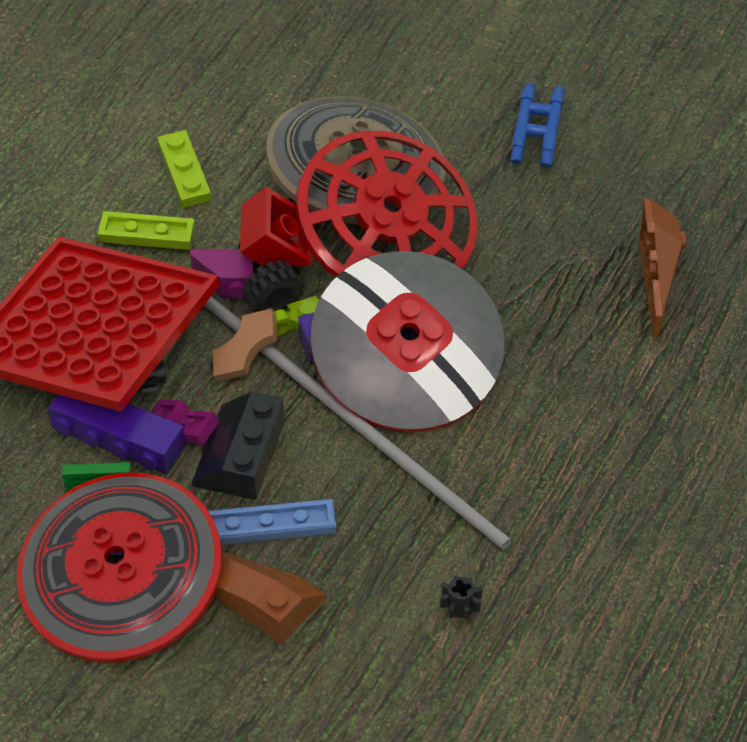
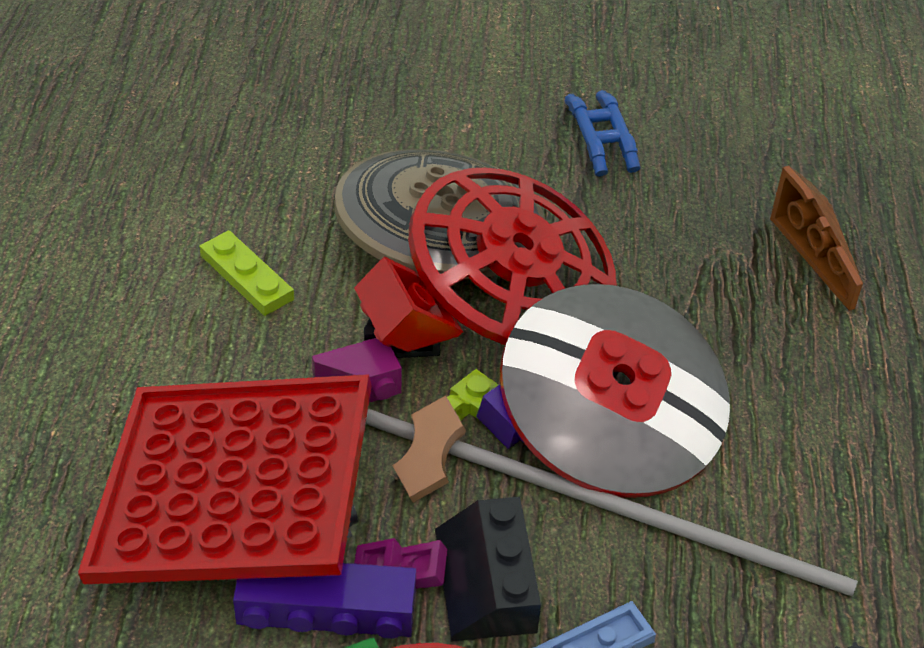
camera: 25 degrees left, 5 degrees down
lime plate [98,211,195,250] -> none
black tyre [242,260,305,312] -> none

